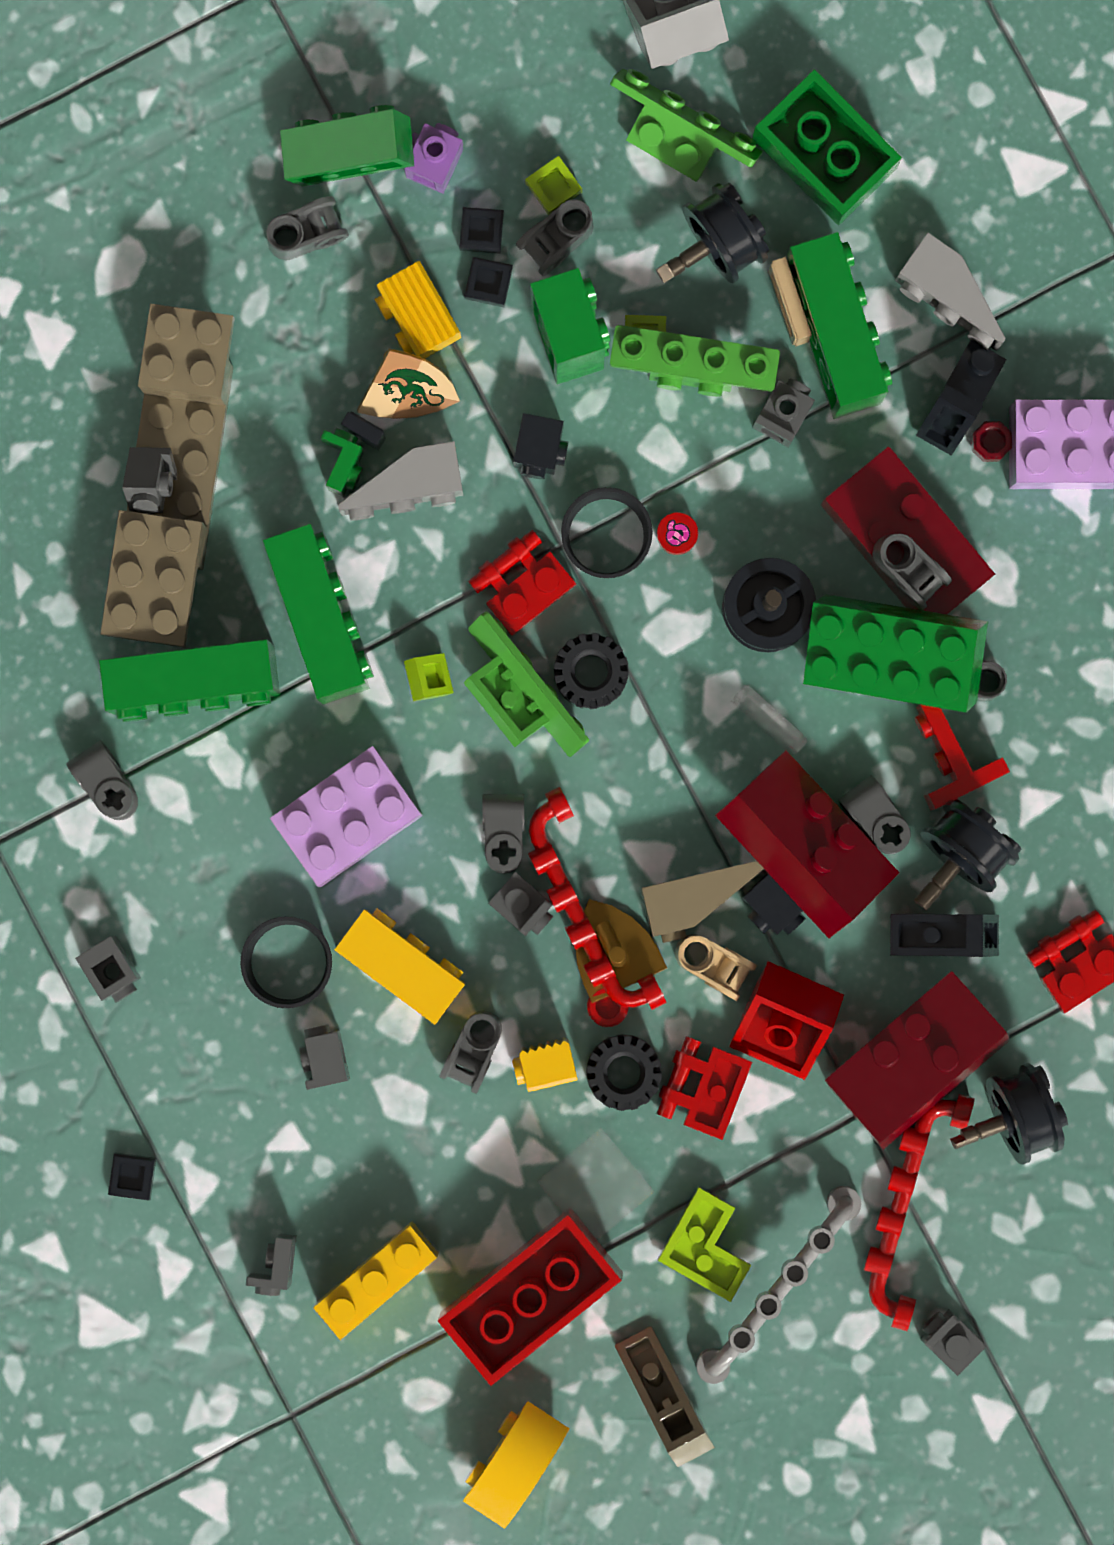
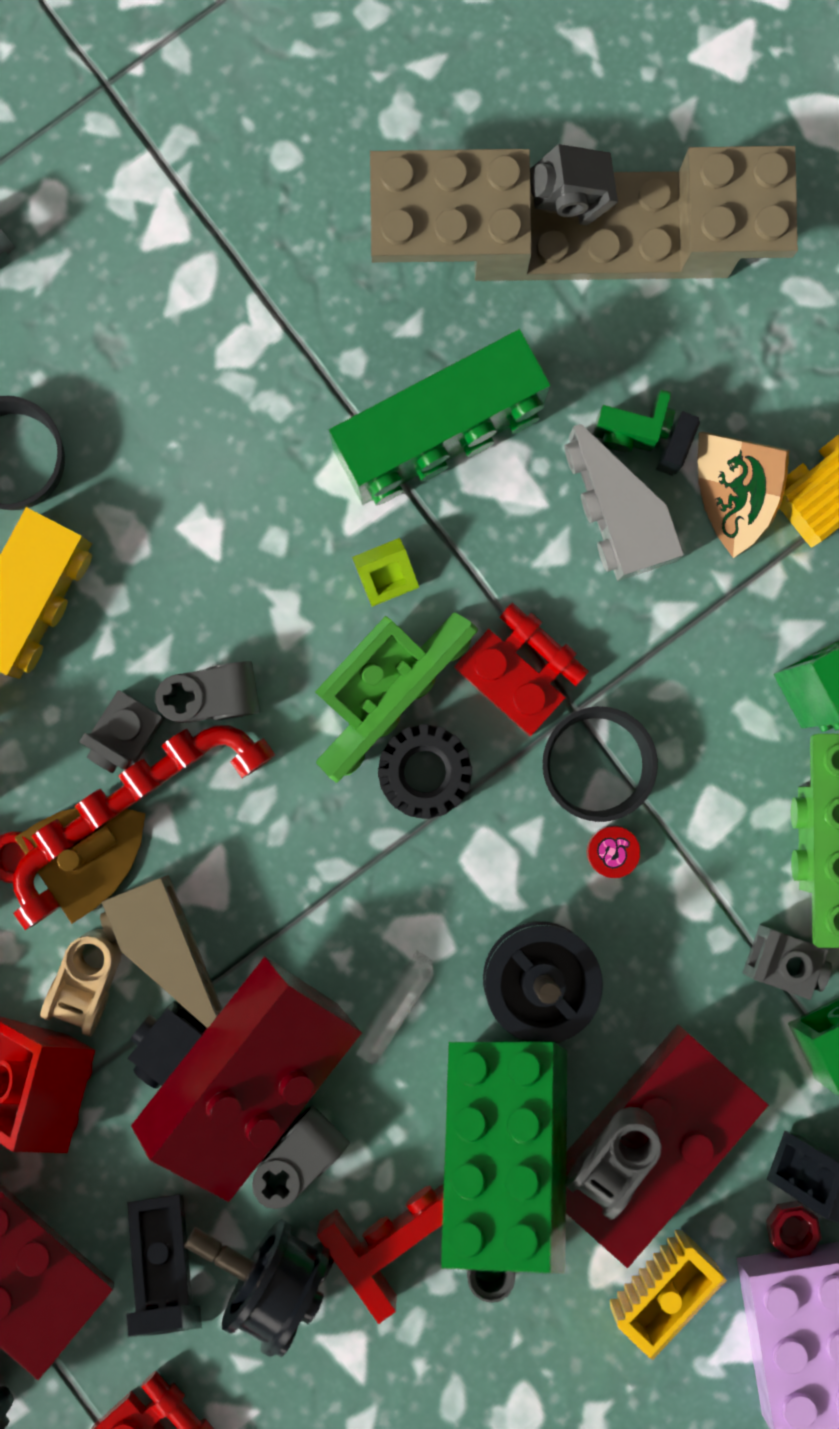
camera: 80 degrees right, 0 degrees up
dark grey piece [66,739,138,820] -> none
green brick [99,640,280,722] -> none
lavender brick [270,746,423,887] -> none
black brick [513,413,569,479] -> none
none -> yellow brick [610,1230,727,1360]

